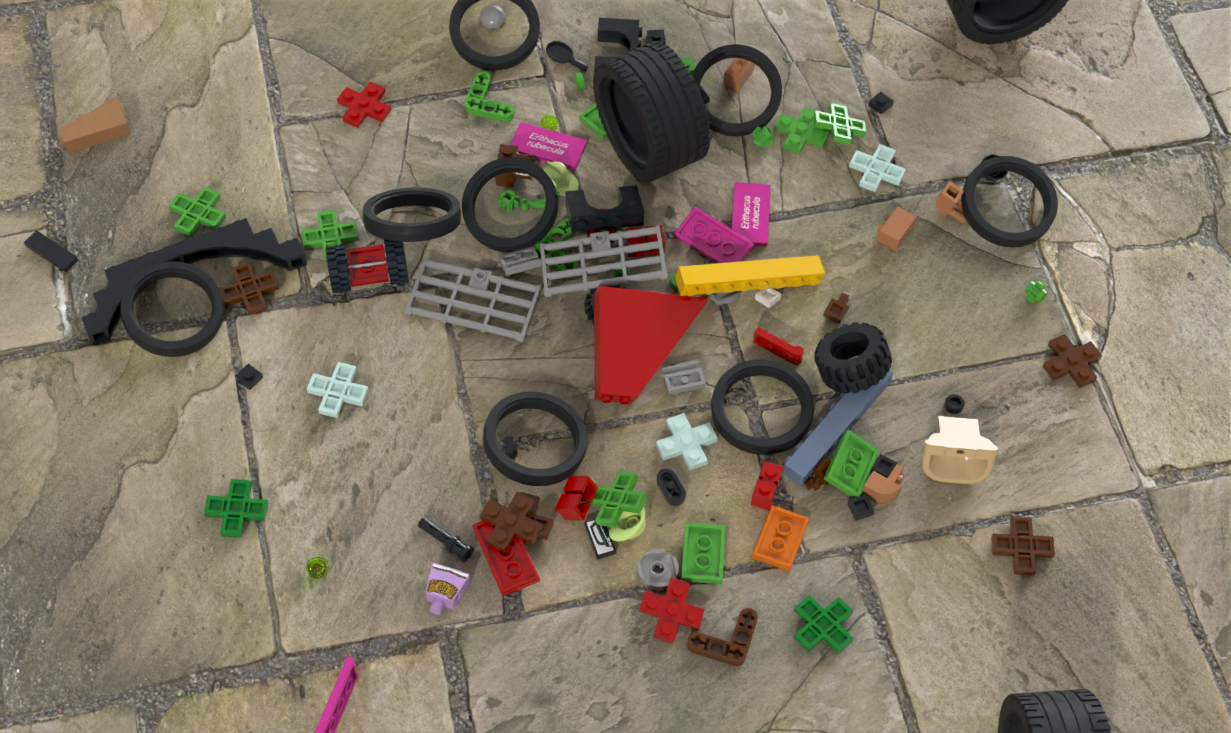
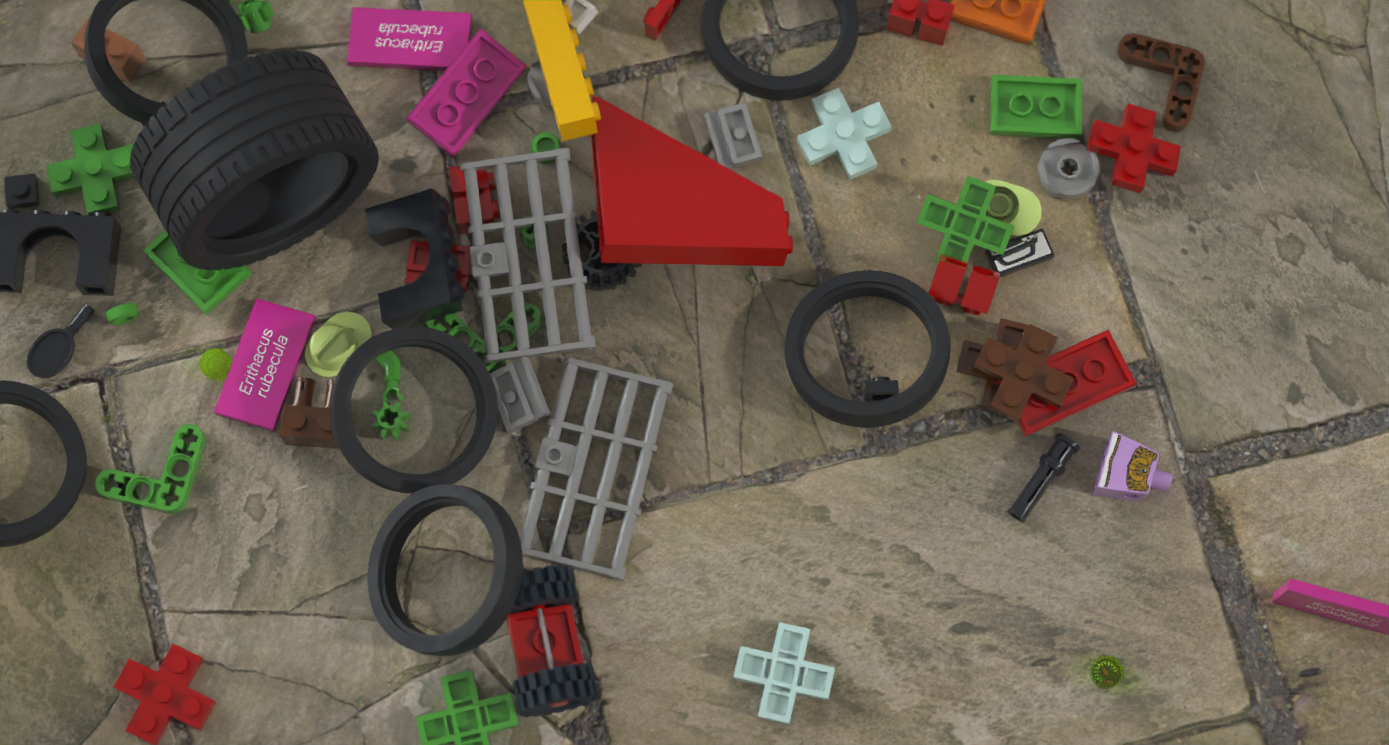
camera: 90 degrees left, 15 degrees up
black plate [656,469,686,506] -> none

